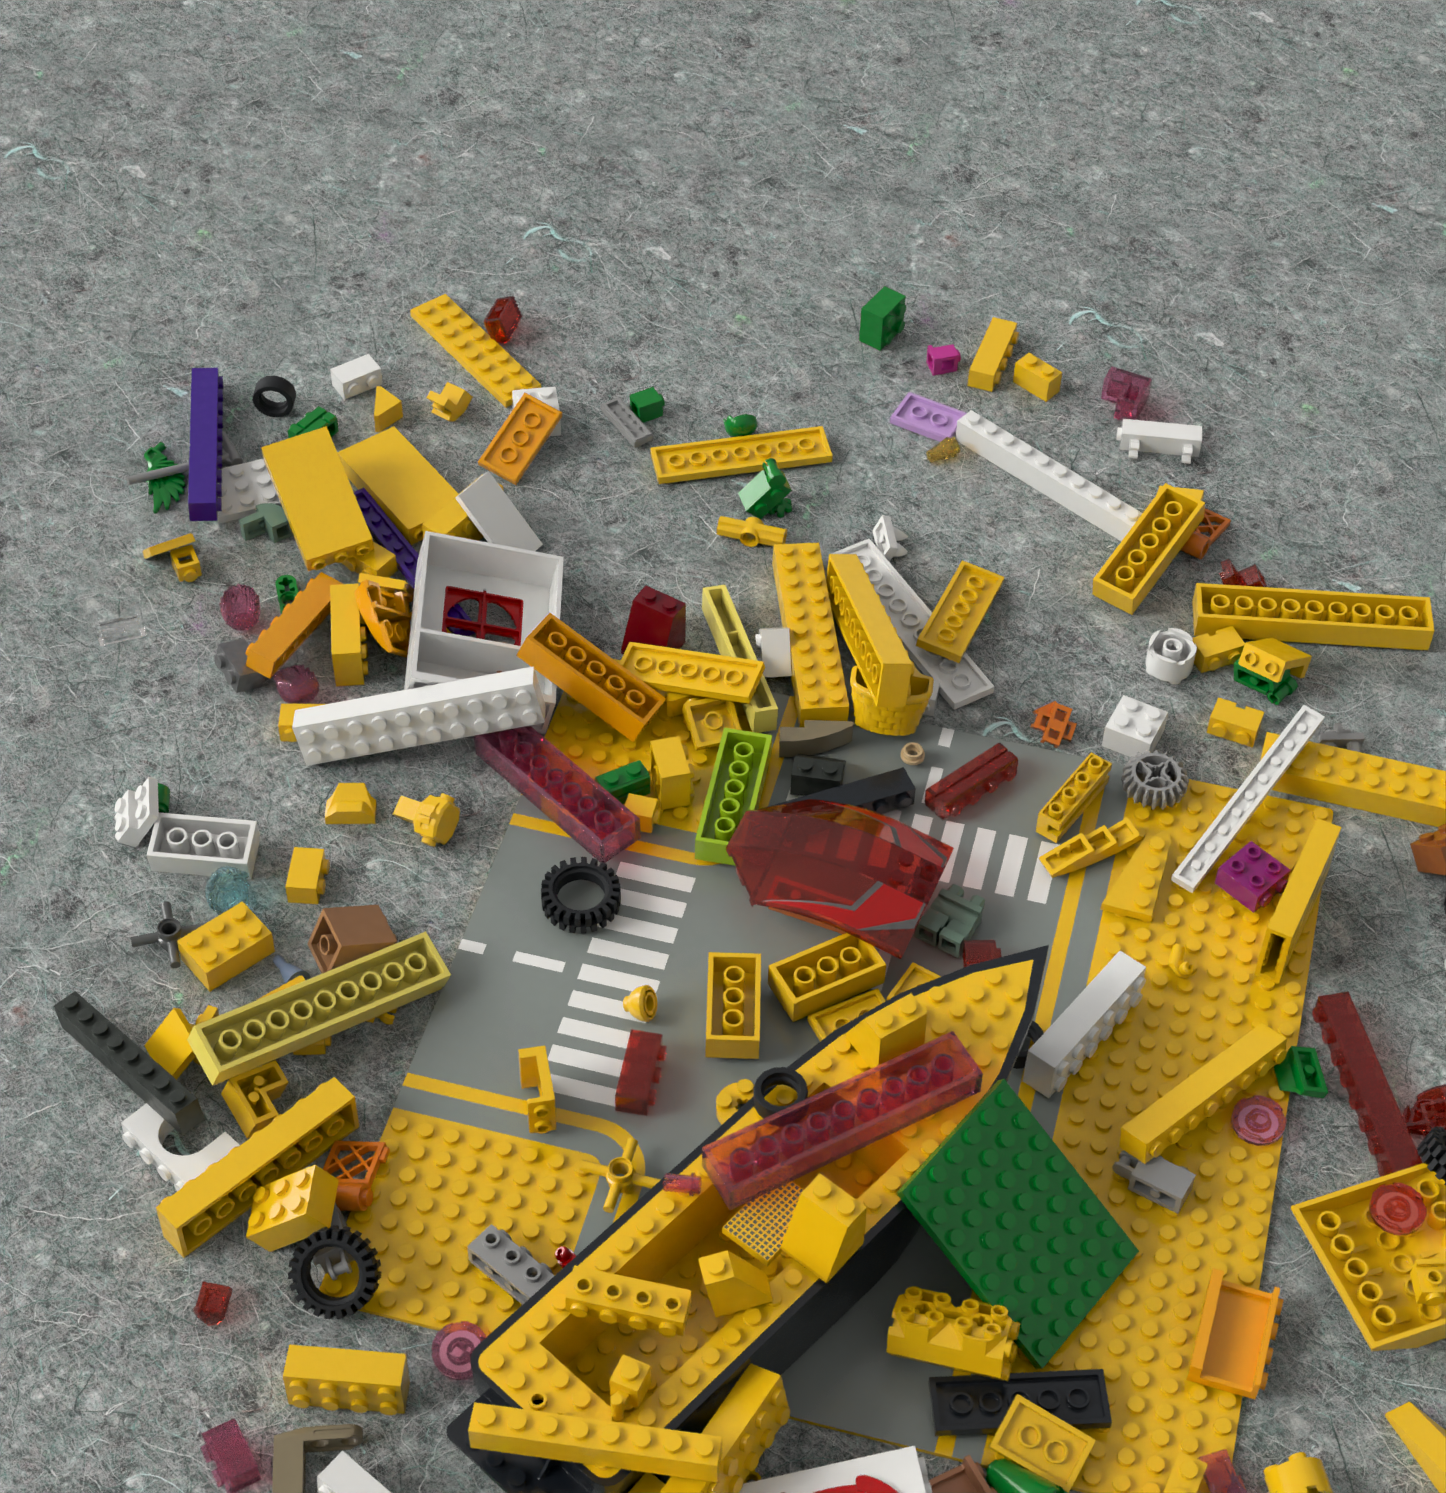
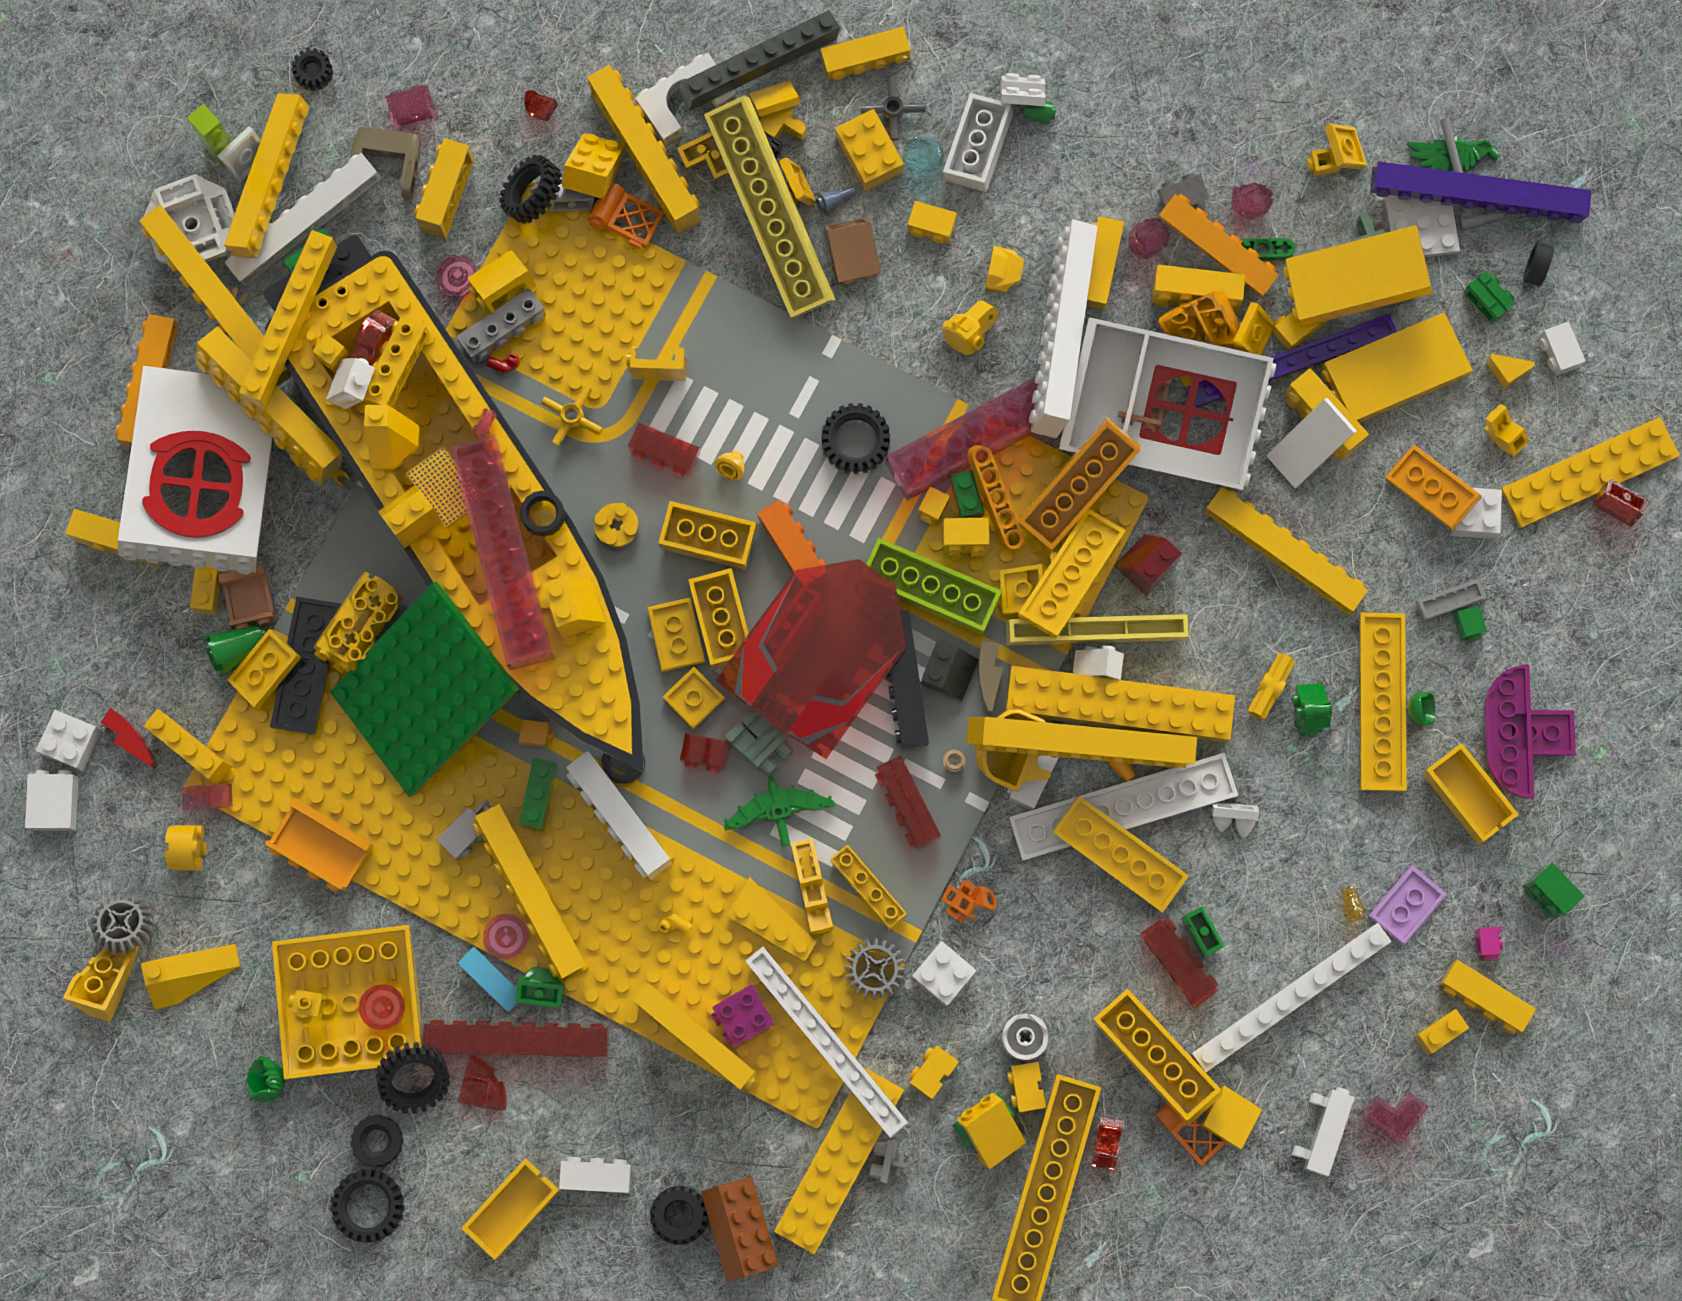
camera: 105 degrees right, 30 degrees up
none -> white torso [326,358,375,409]
none -> clear red brick [352,310,397,366]
none -> medium azure slope [458,947,518,1013]
none -> yellow panel [467,250,537,314]
none -> green brick [519,758,558,832]
none -> green bar [724,775,835,847]
none -> orange brick [757,499,829,588]
none -> yellow brick [821,26,911,80]
none -> light orange beam [967,445,1024,549]
none -> clear red brick [1140,917,1218,1009]
none -> green brick [1181,906,1225,959]
none -> yellow brick [1204,487,1368,616]
none -> yellow piece [1421,743,1519,845]
none -> magenta plate [1484,664,1576,799]

